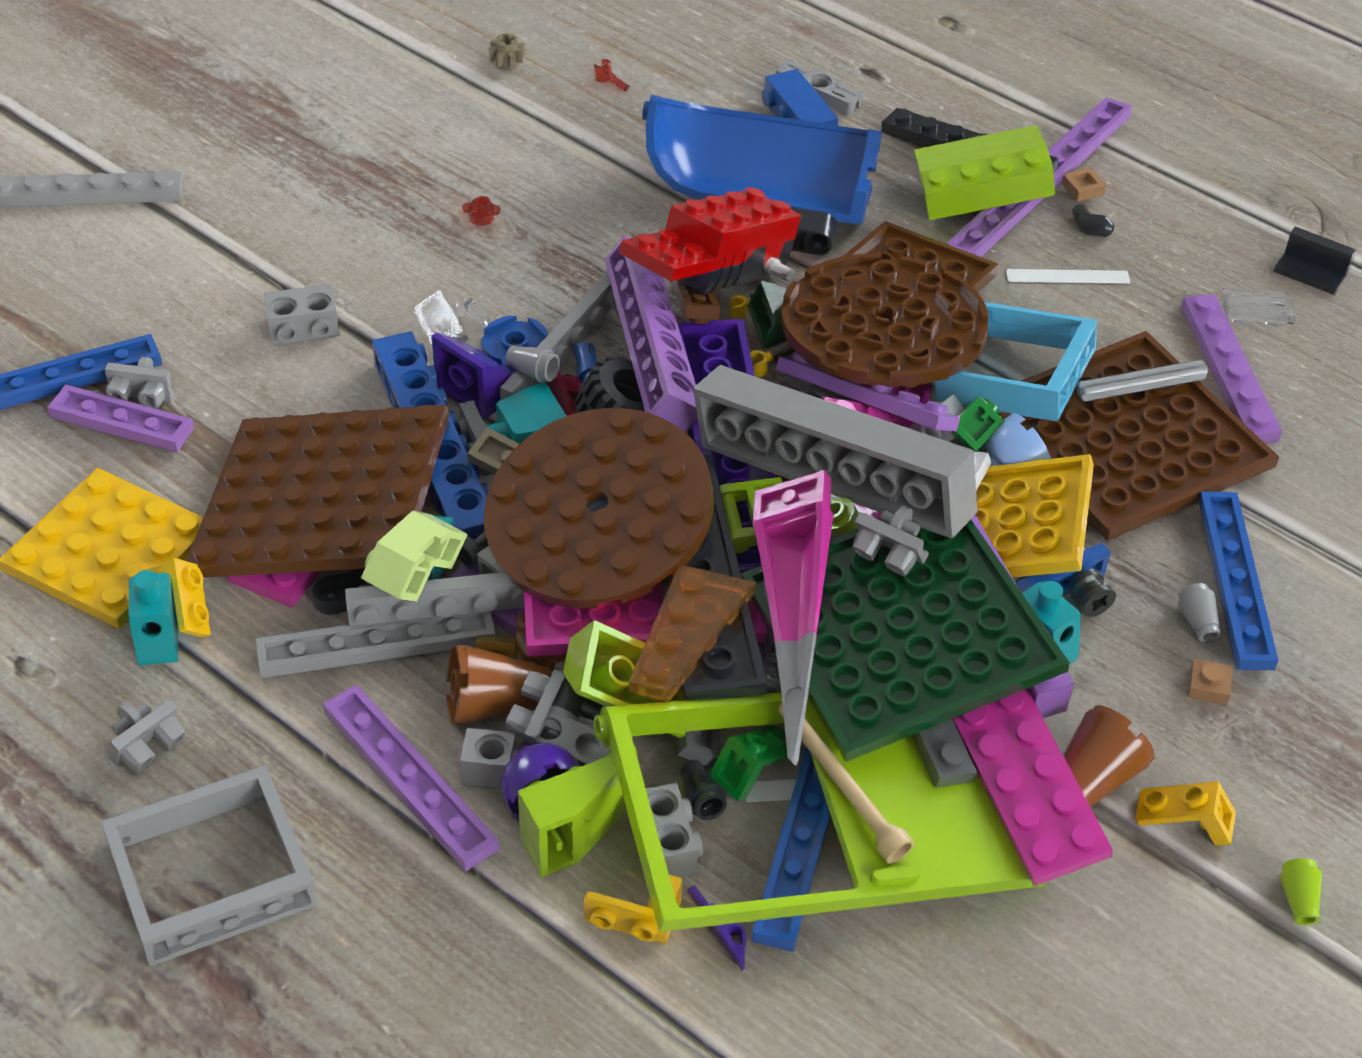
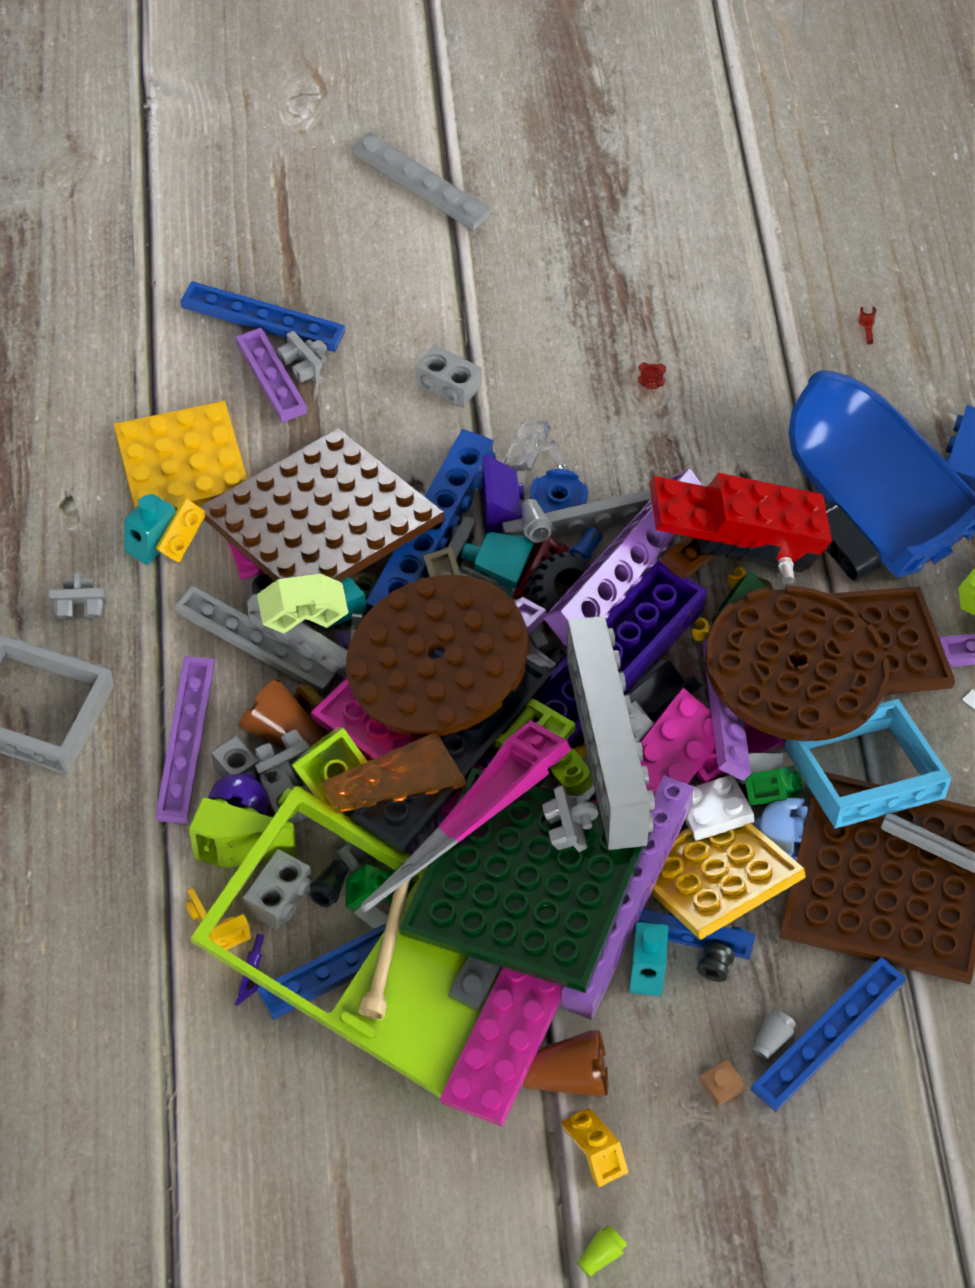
camera: 45 degrees right, 10 degrees up
dark tan gear [489,33,525,71] -> none

